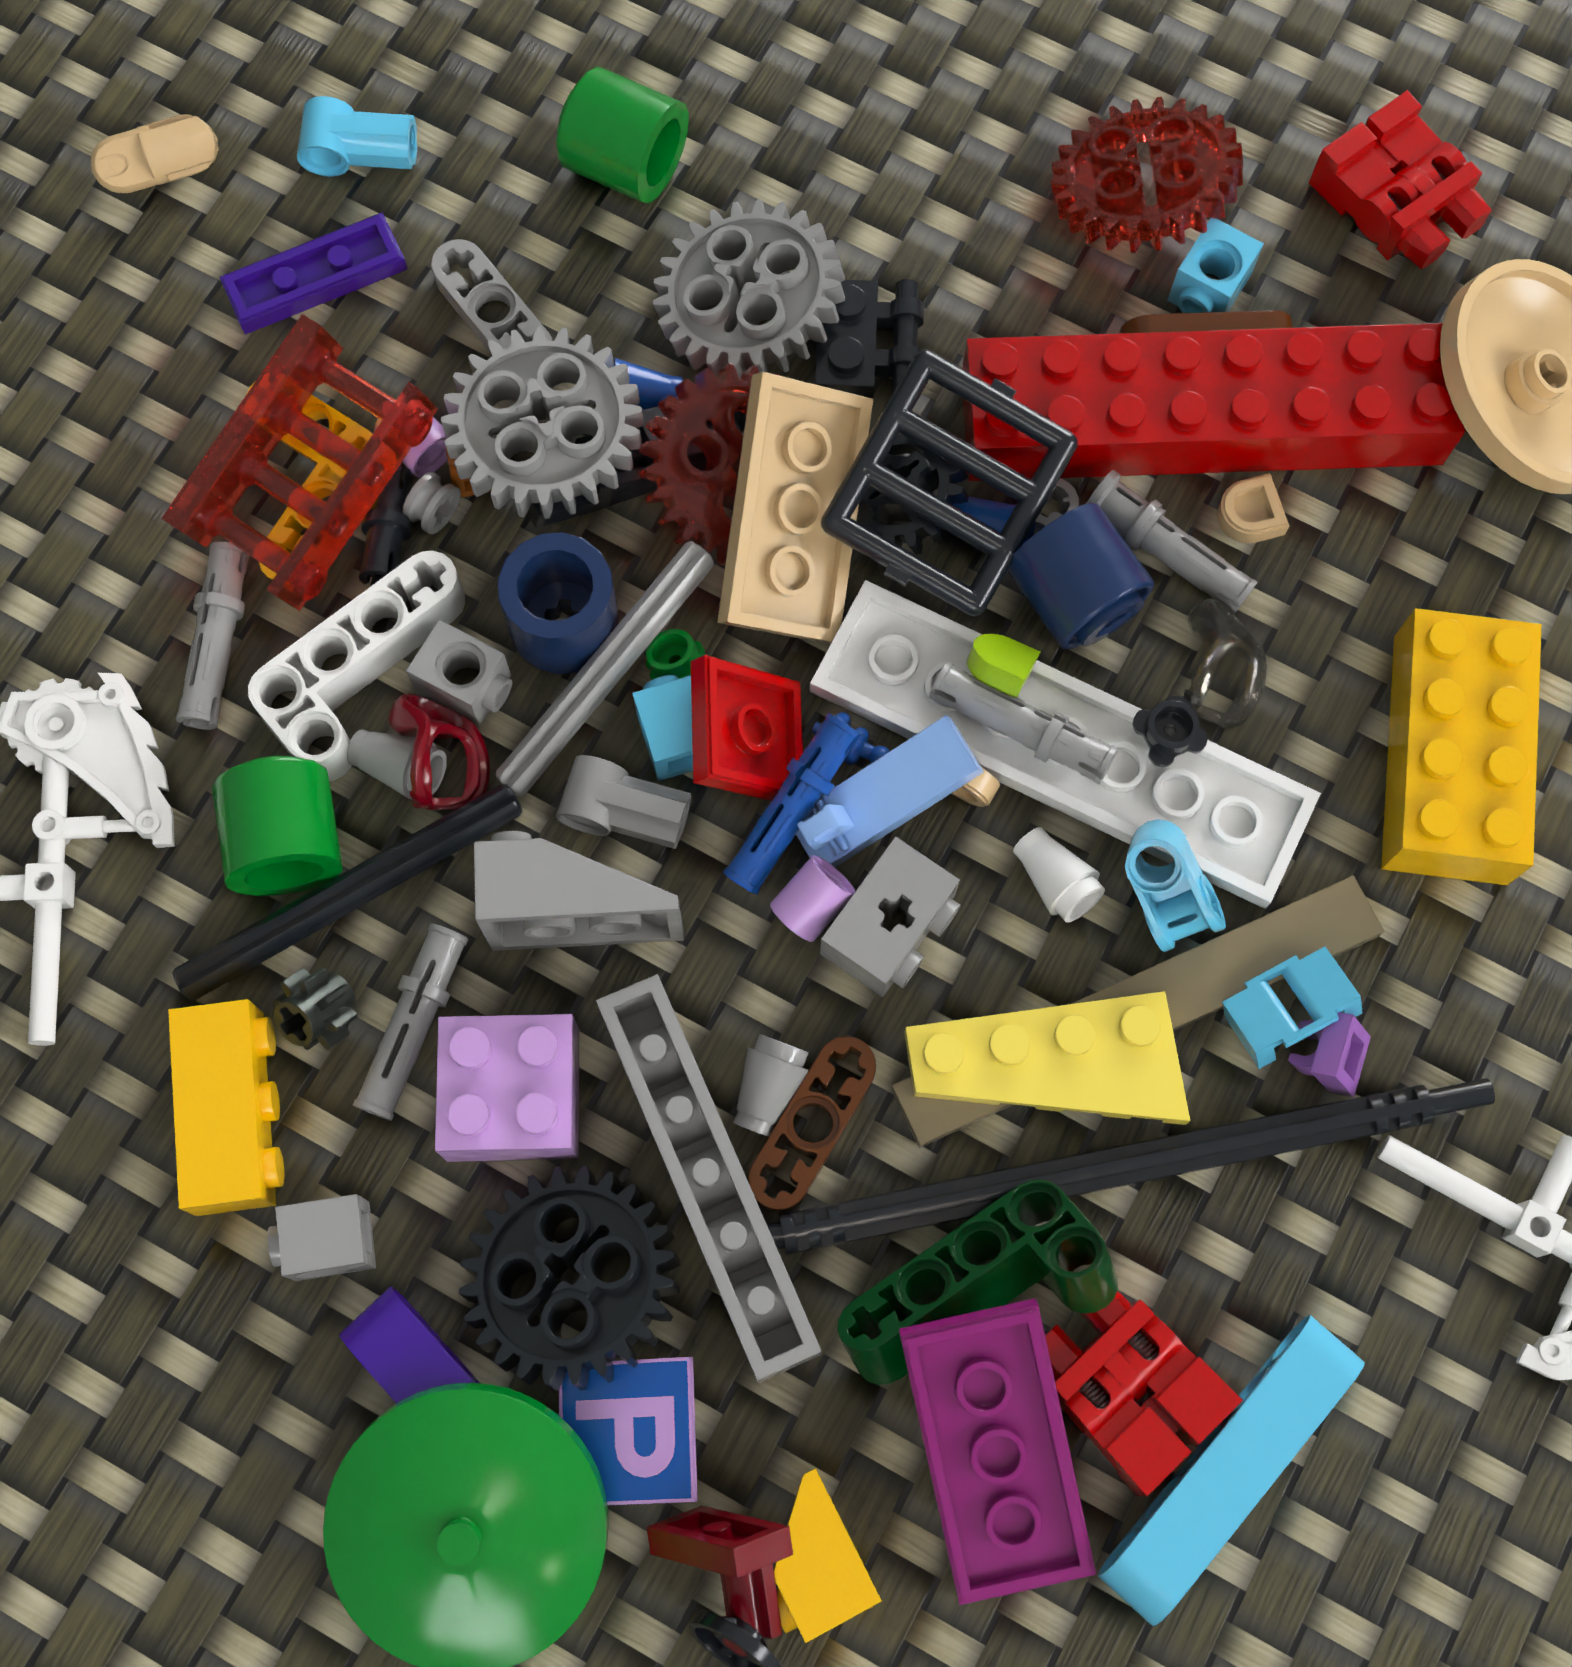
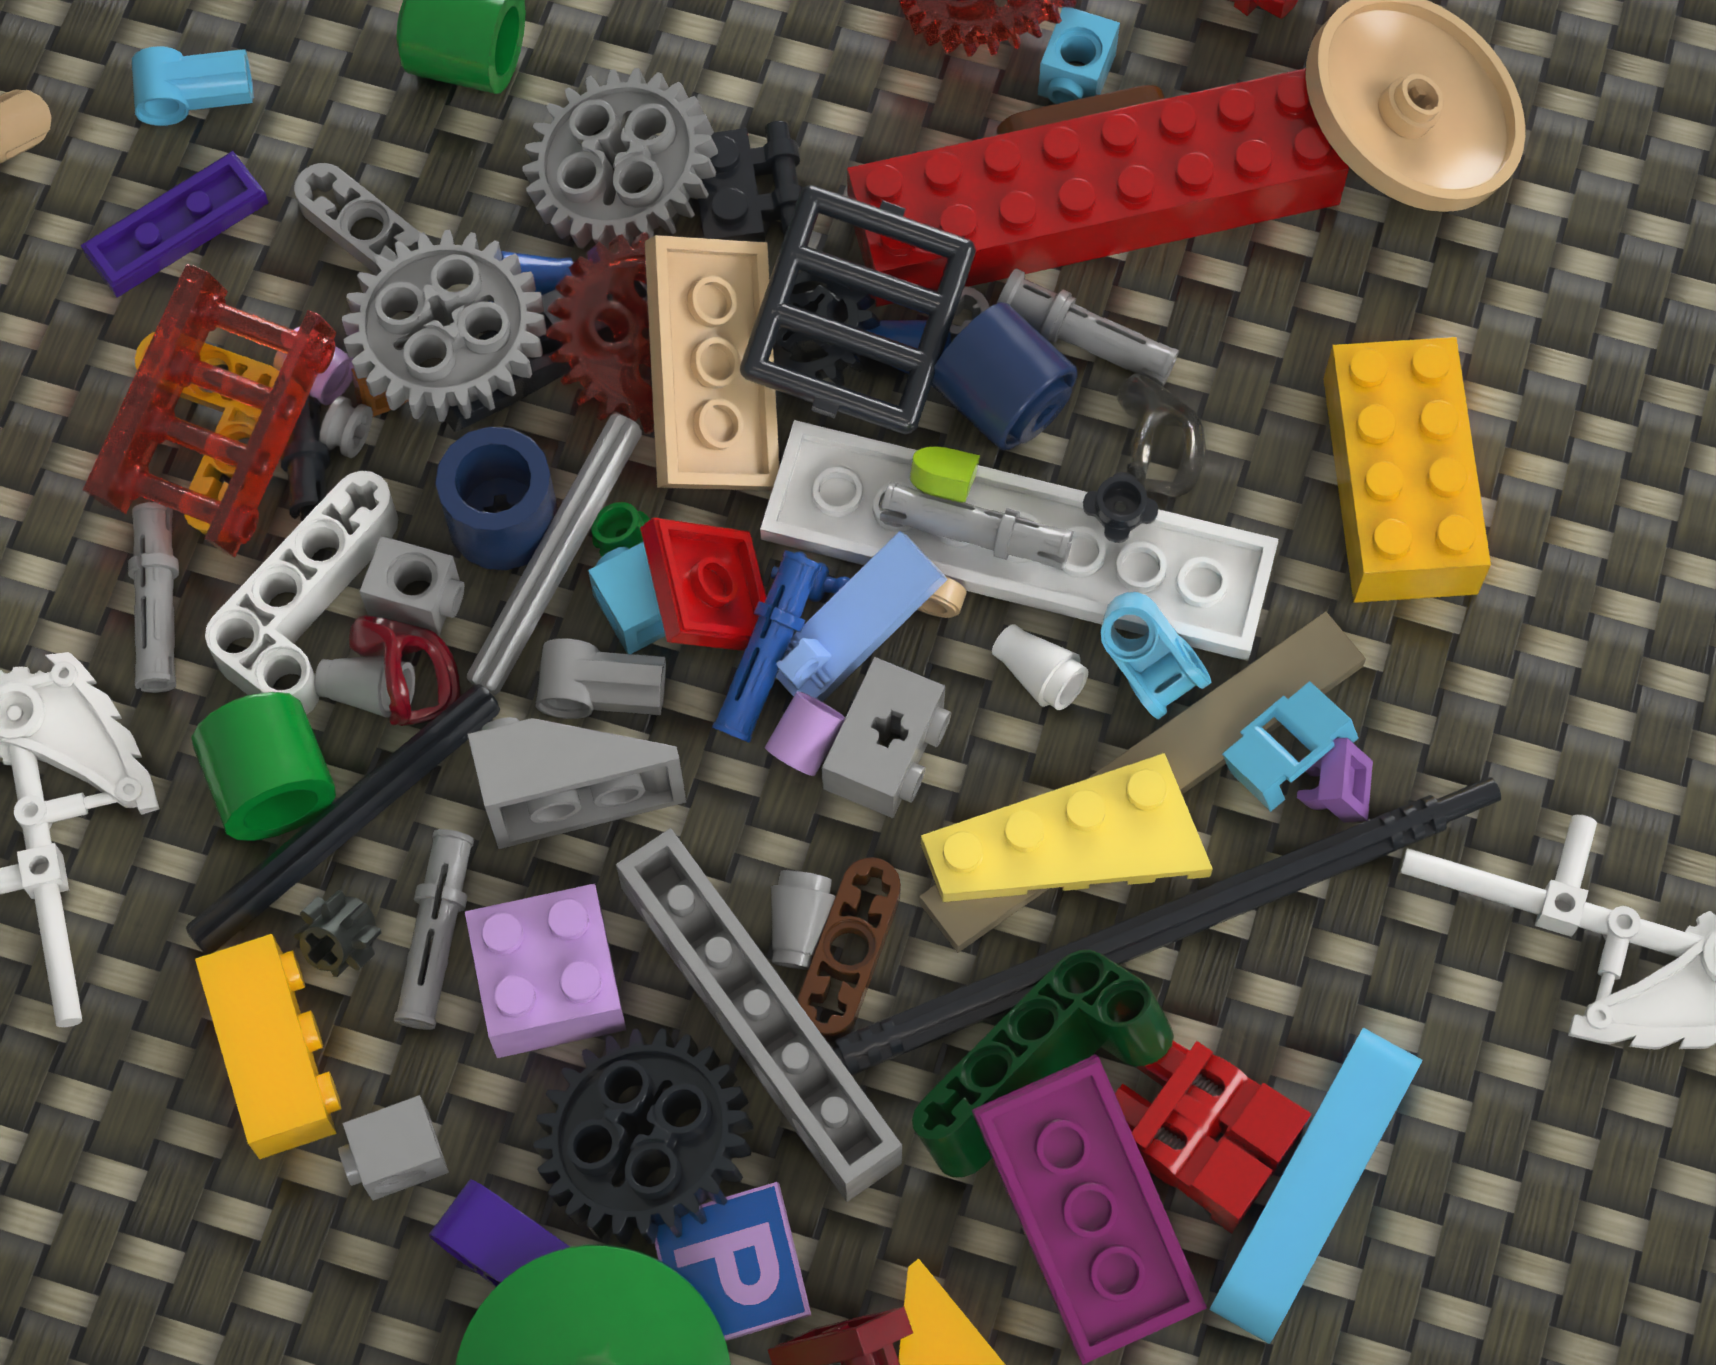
camera: 10 degrees left, 5 degrees down
tan tile [1217,473,1290,543] -> none

